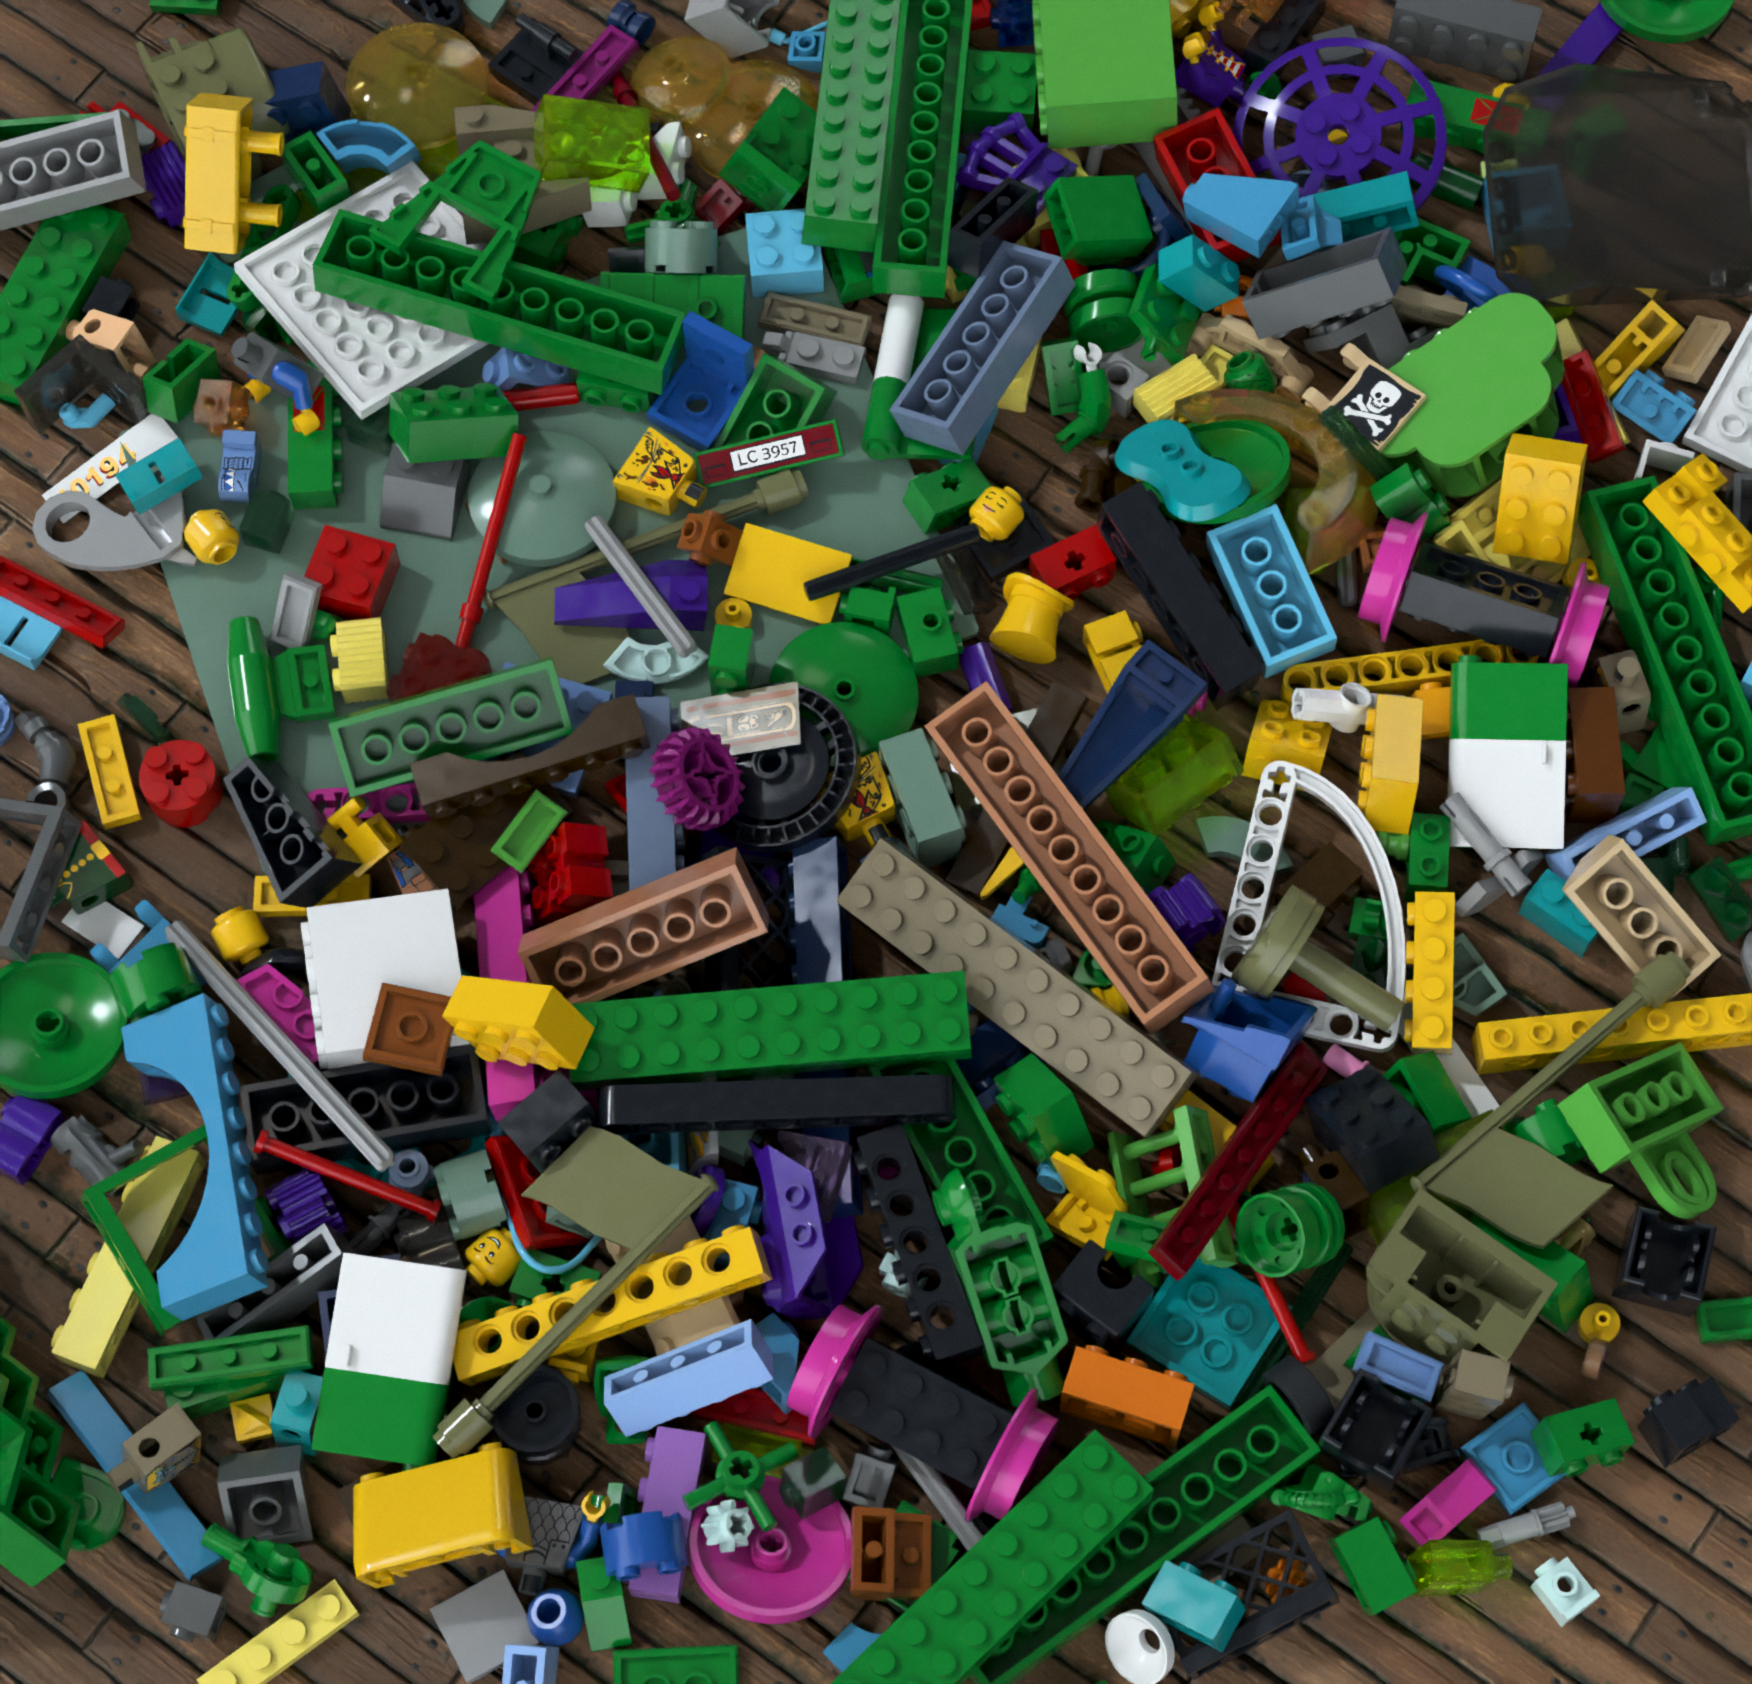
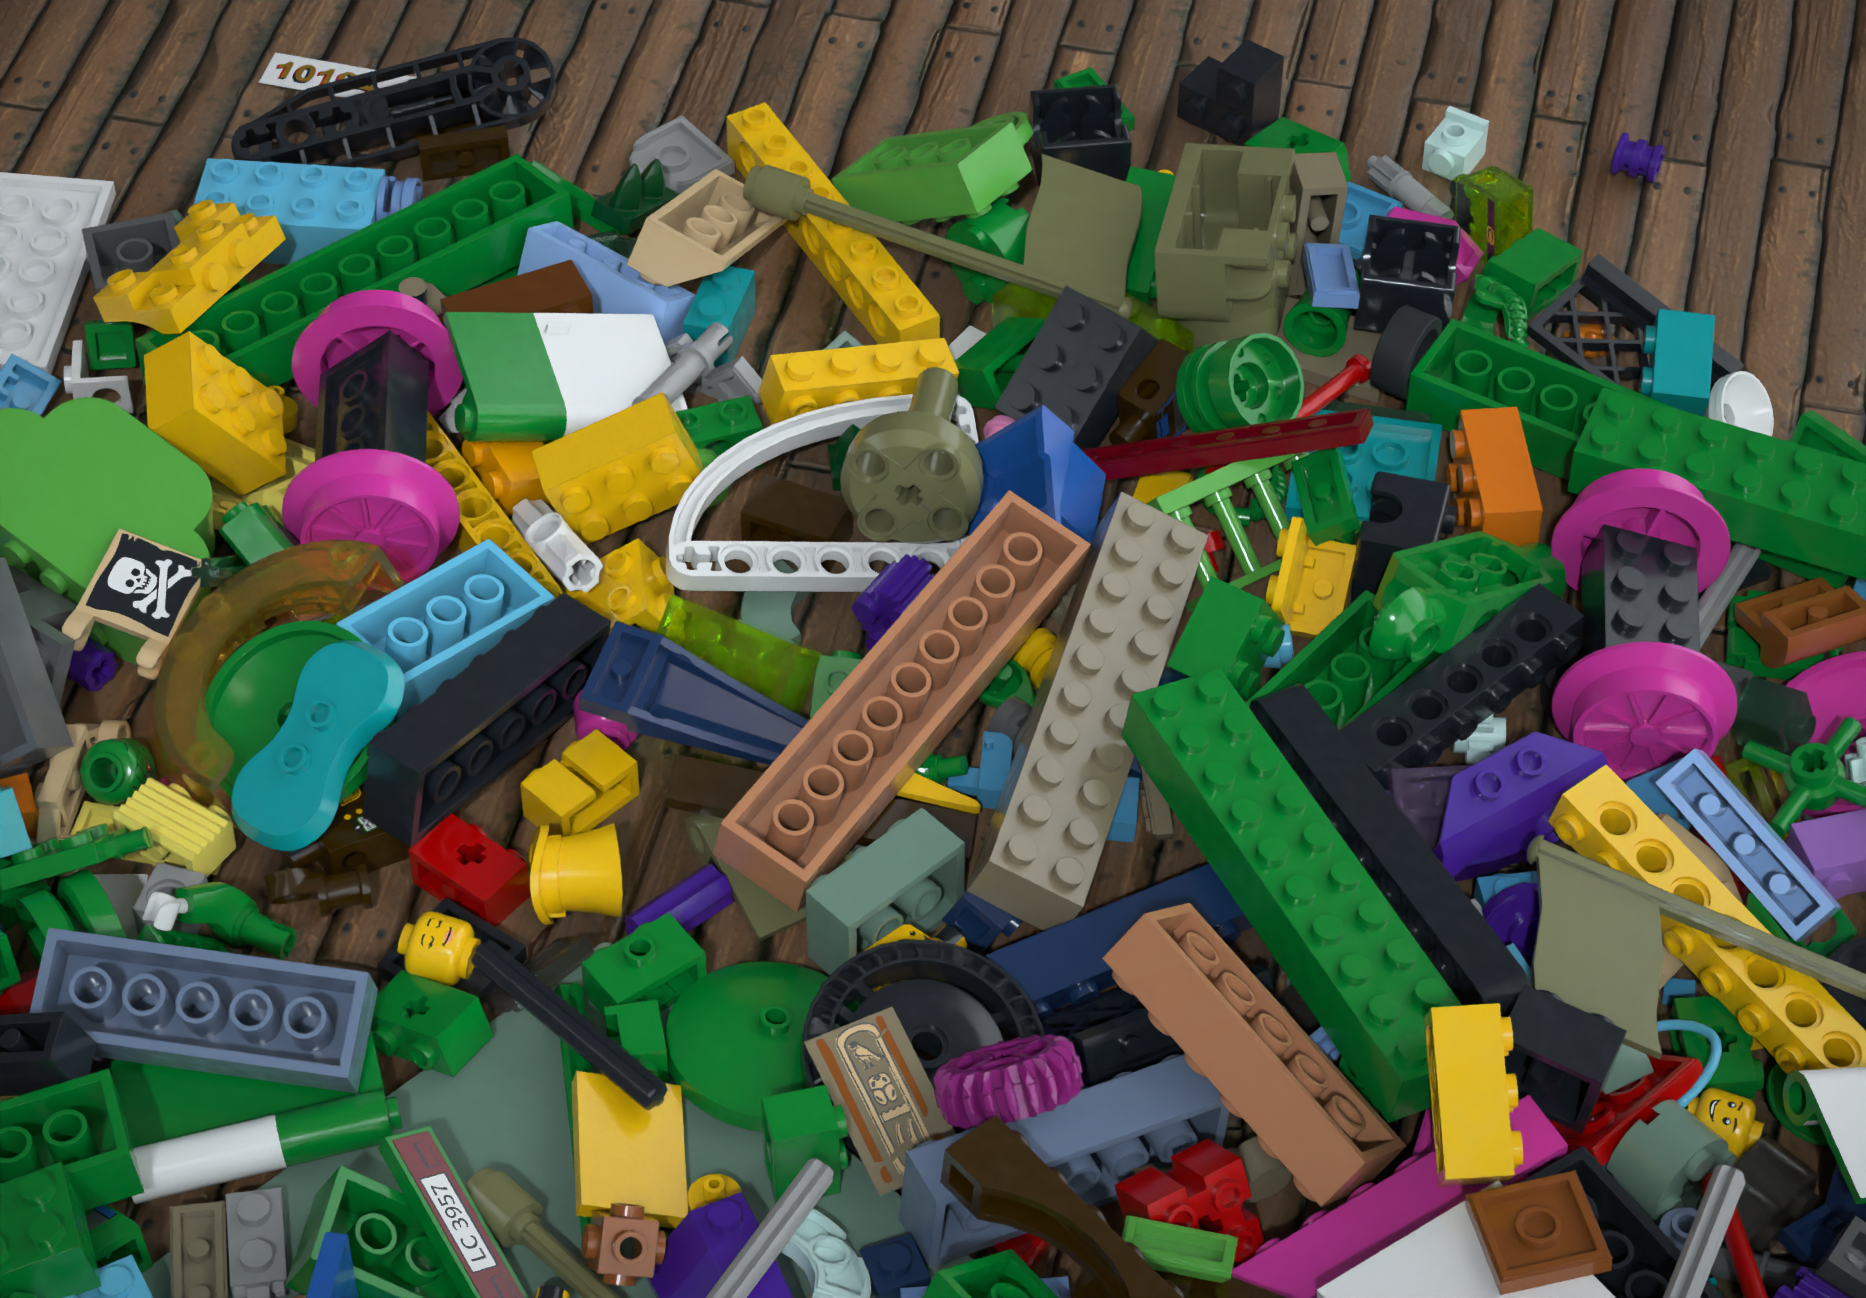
camera: 115 degrees left, 20 degrees down
green tile [1347,897,1387,941] -> none

